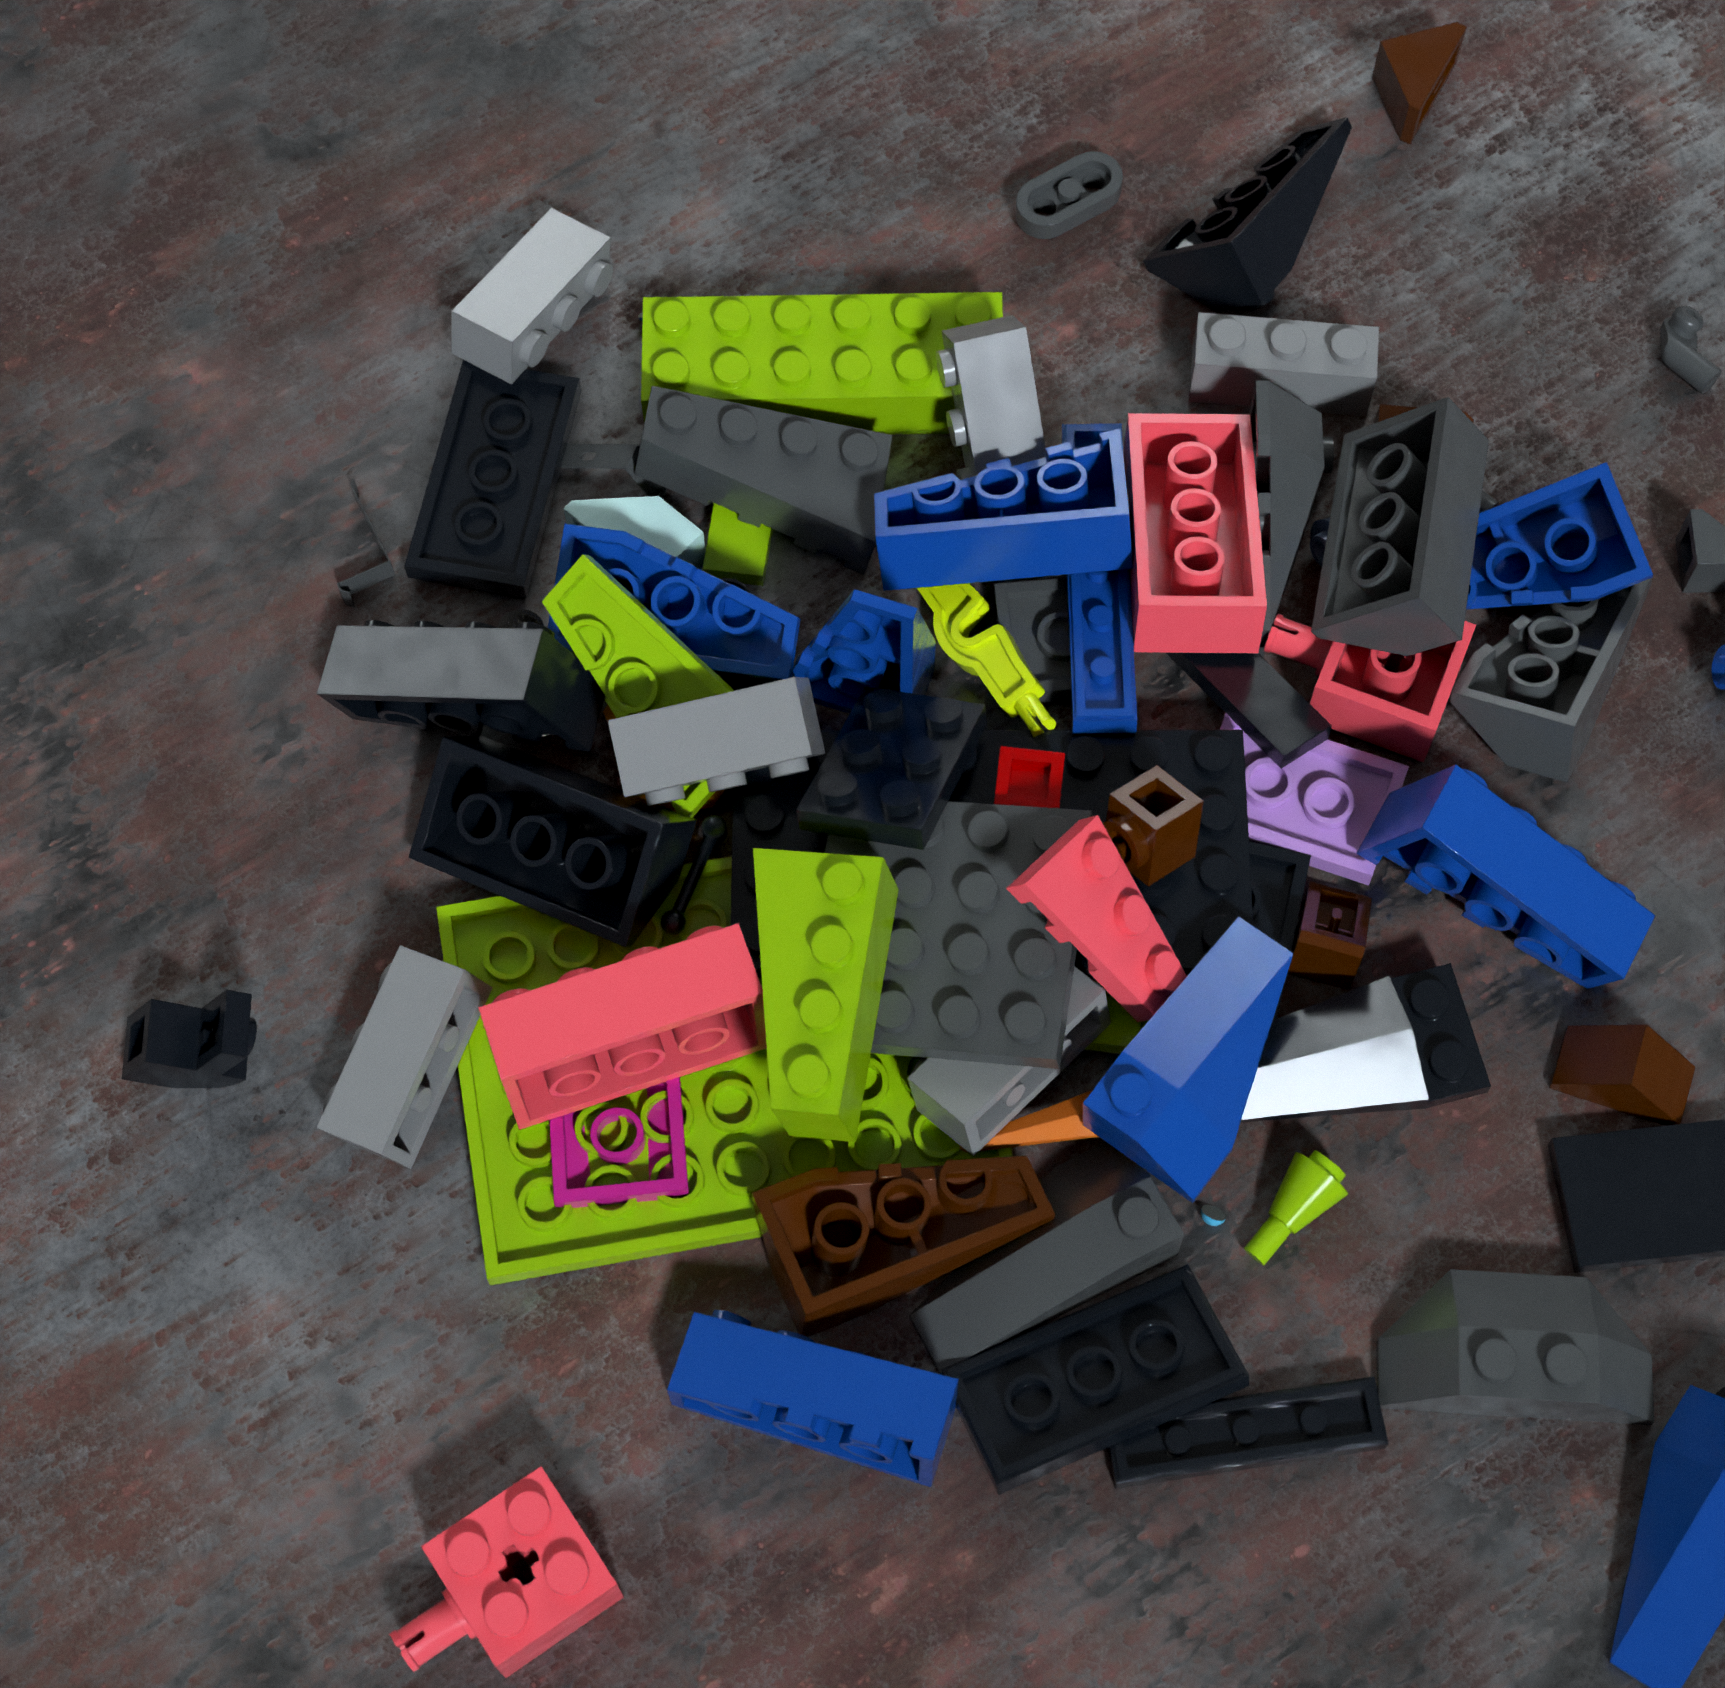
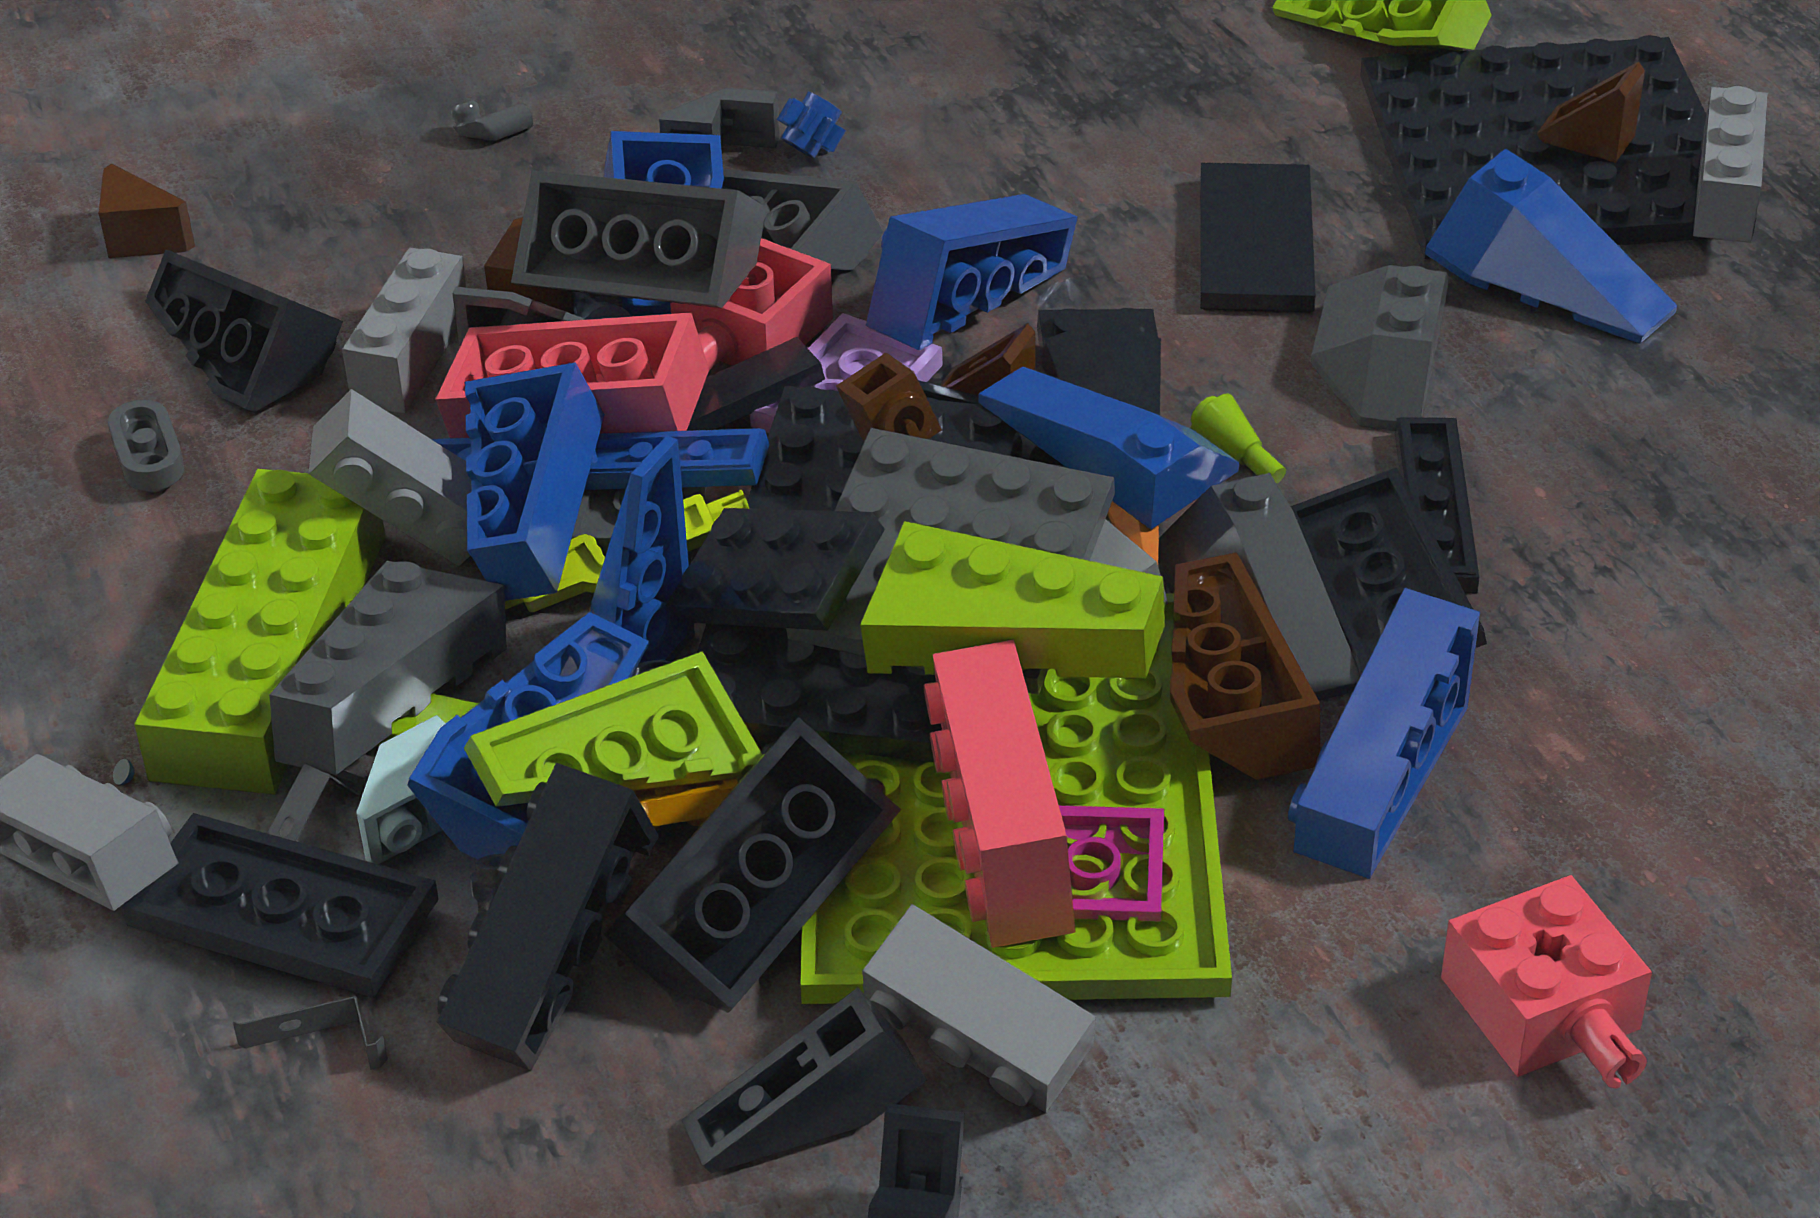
camera: 80 degrees left, 25 degrees down
light grey brick [607,677,825,806] -> none
red plate [994,746,1065,808] -> none
coral wing [1006,815,1187,1022] -> none
reddish brown slope [1549,1024,1696,1126] -> none
none -> black slope [681,988,927,1173]

